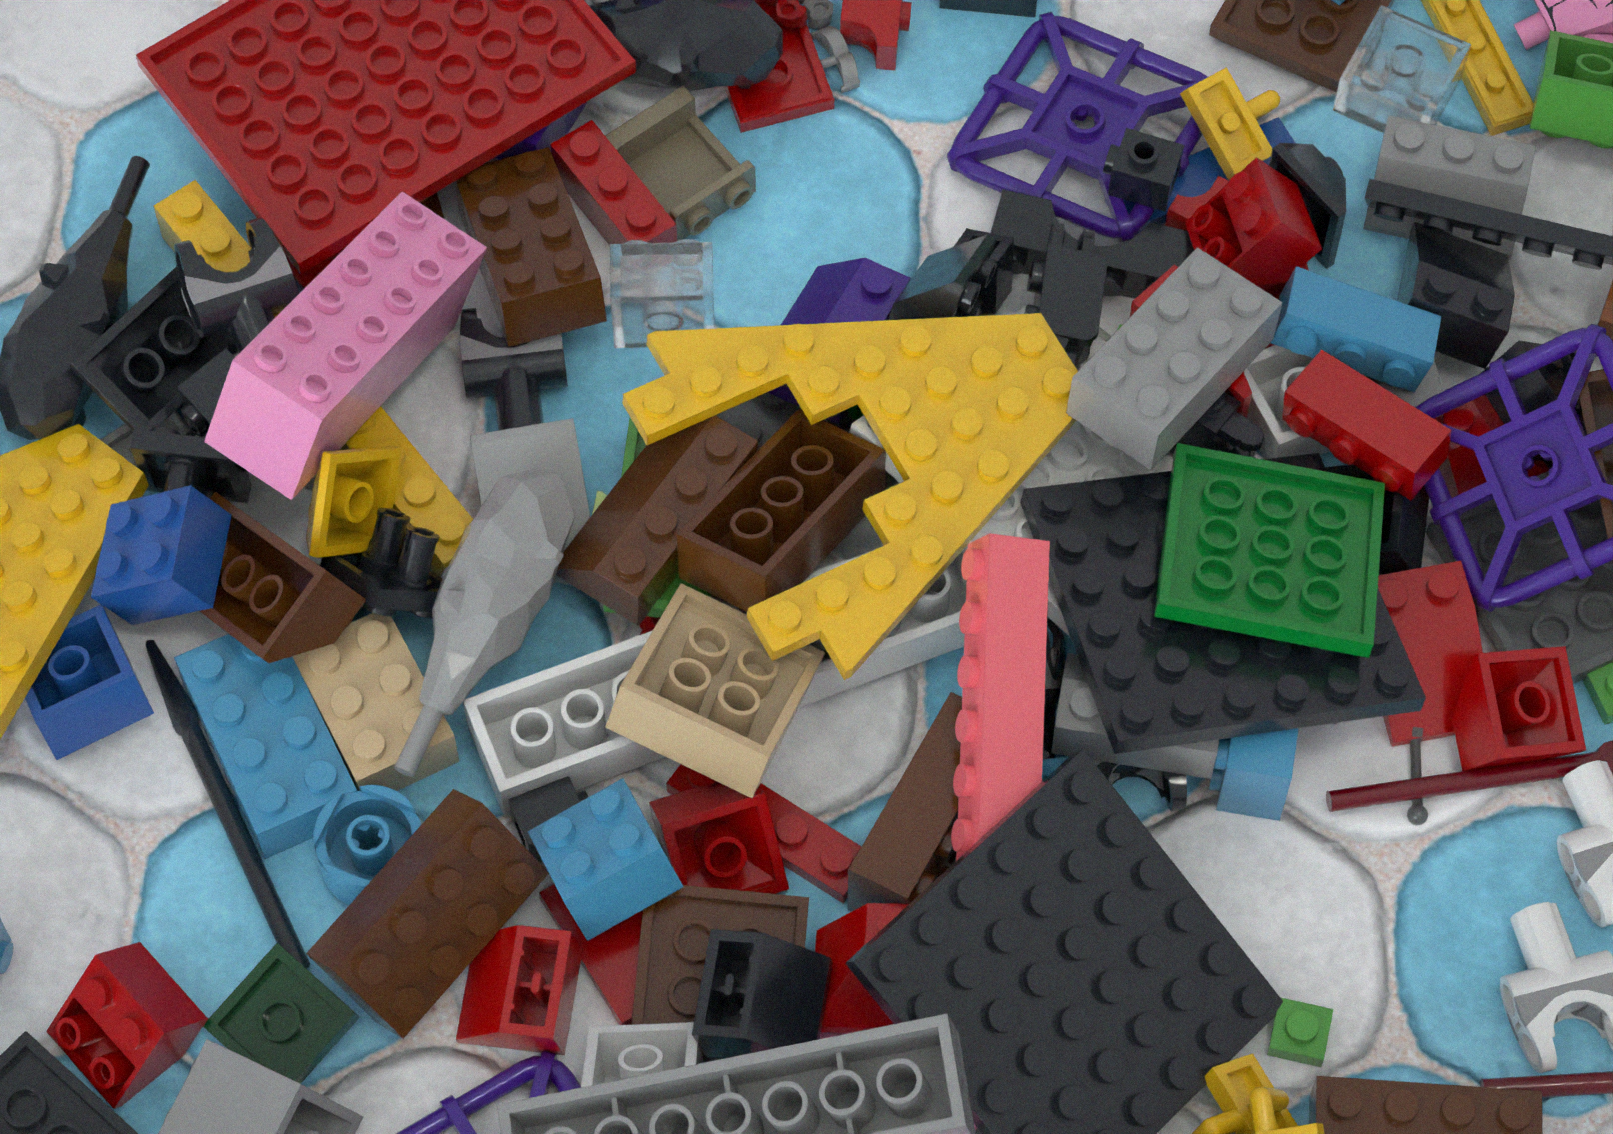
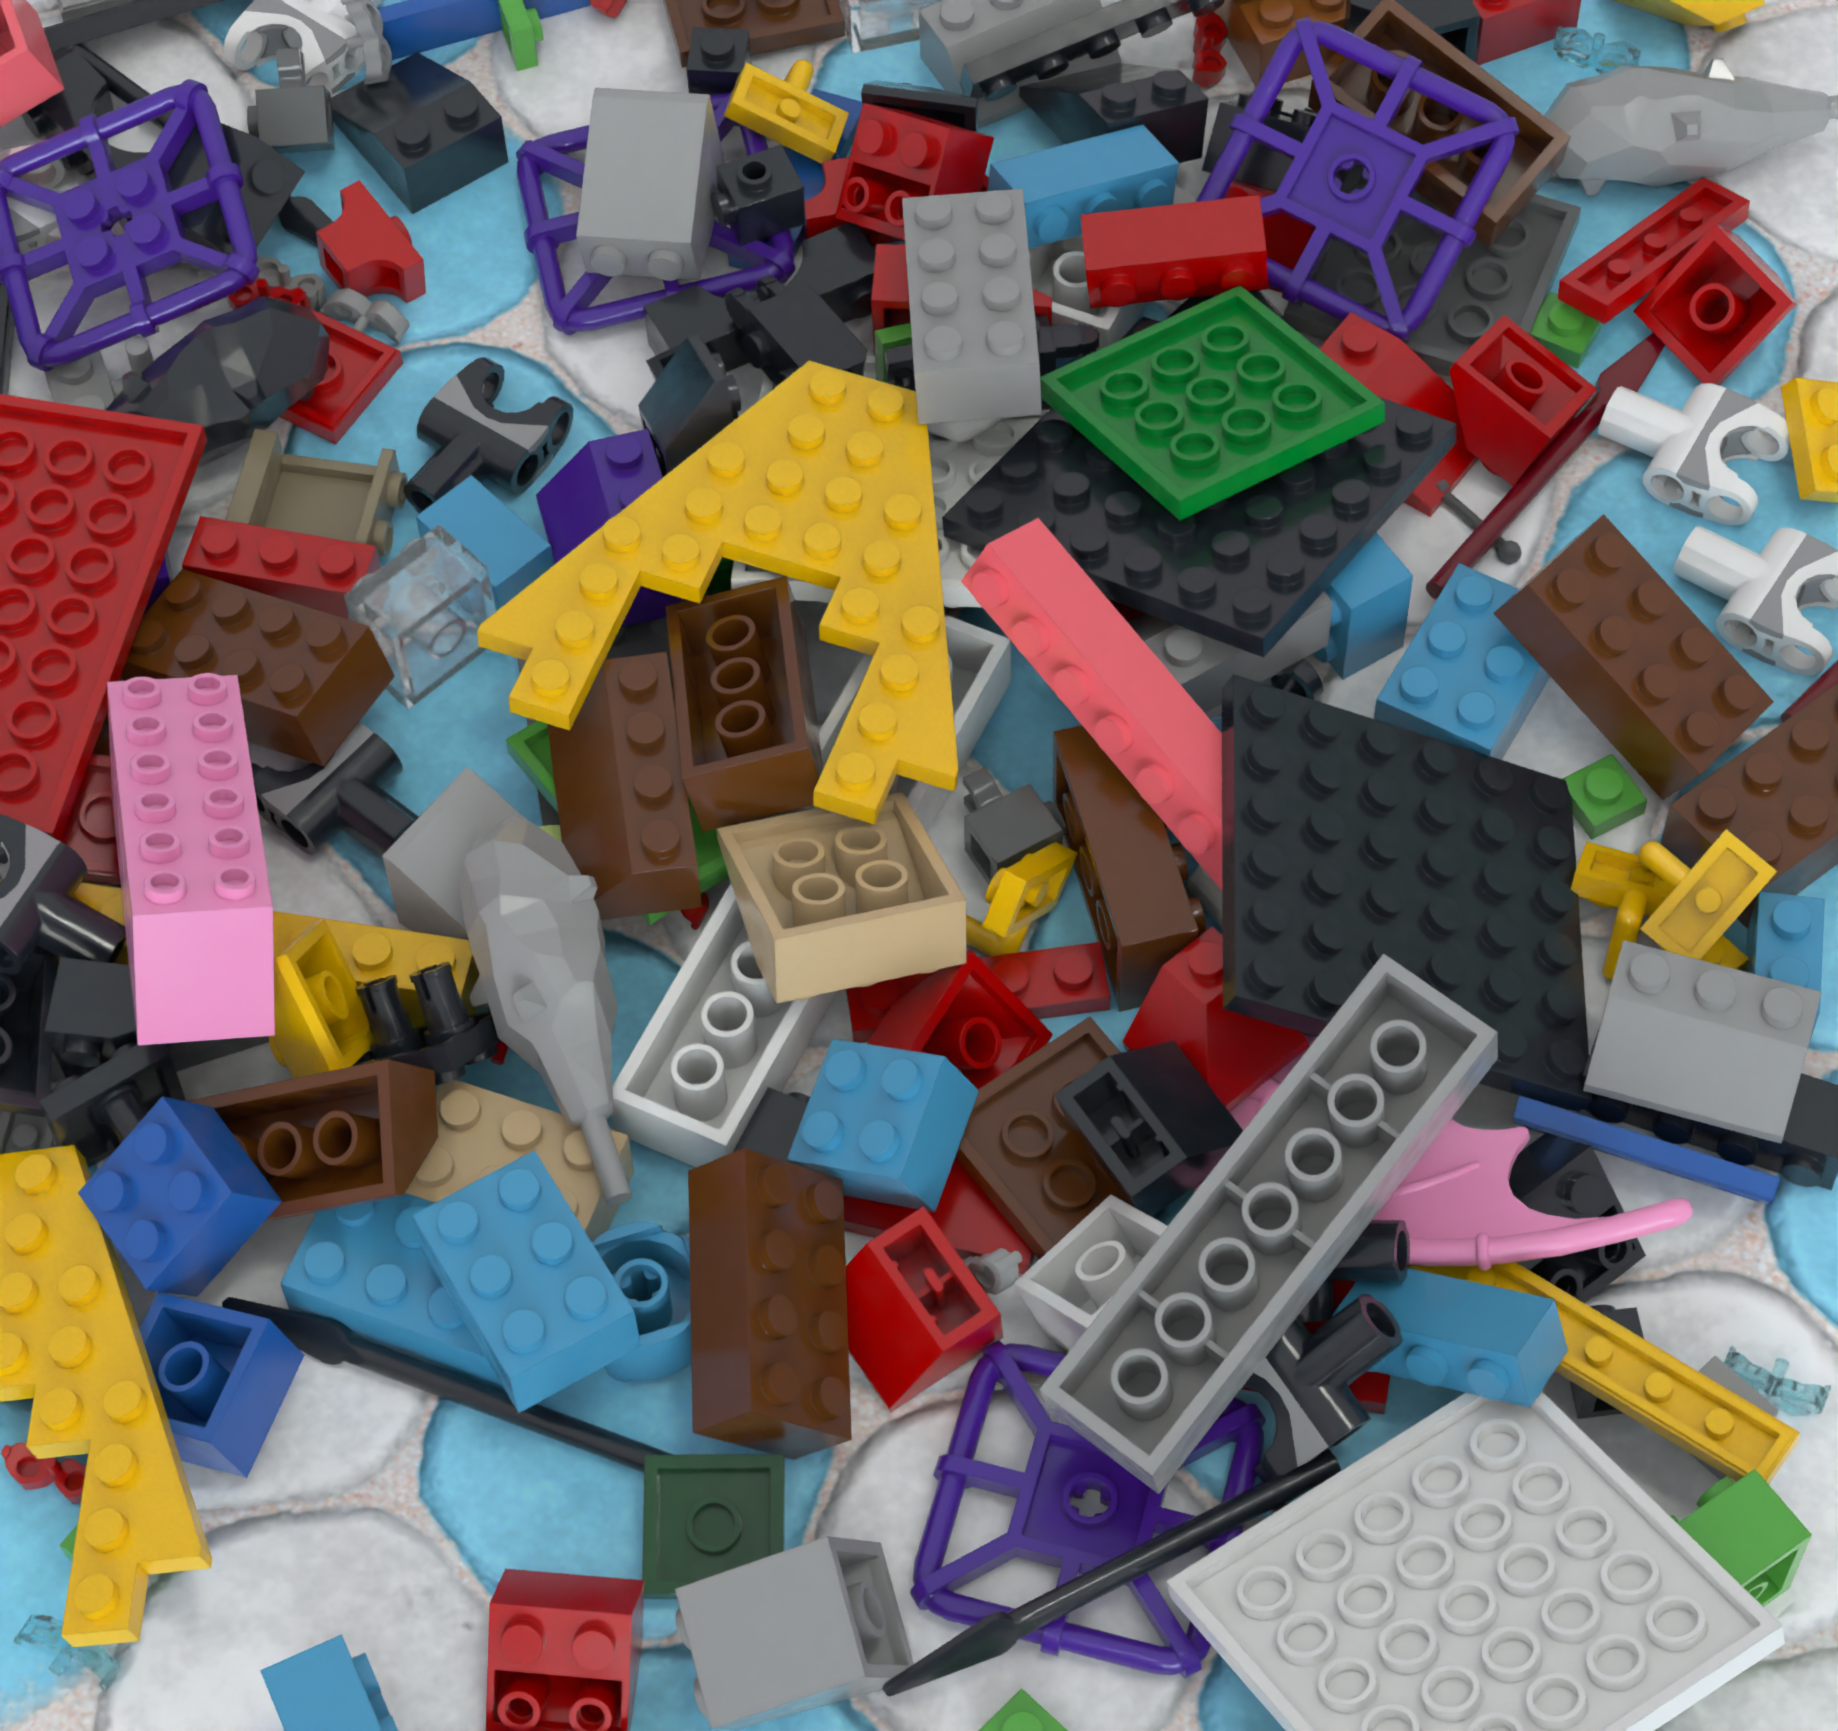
camera: 40 degrees left, 5 degrees down
none -> black connector [404,357,573,514]
none -> dark azure brick [412,1150,641,1413]
none -> dark azure brick [416,475,554,614]
none -> light grey slope [576,88,725,281]
none -> black brick [686,27,752,95]
none -> dark grey brick [963,767,1067,884]
none -> light grey piece [963,1248,1022,1295]
none -> yellow plate [966,841,1077,956]
none -> red piece [1192,11,1228,88]
none -> dark azure brick [1374,563,1550,760]
none -> reddish brown brick [1493,514,1774,800]

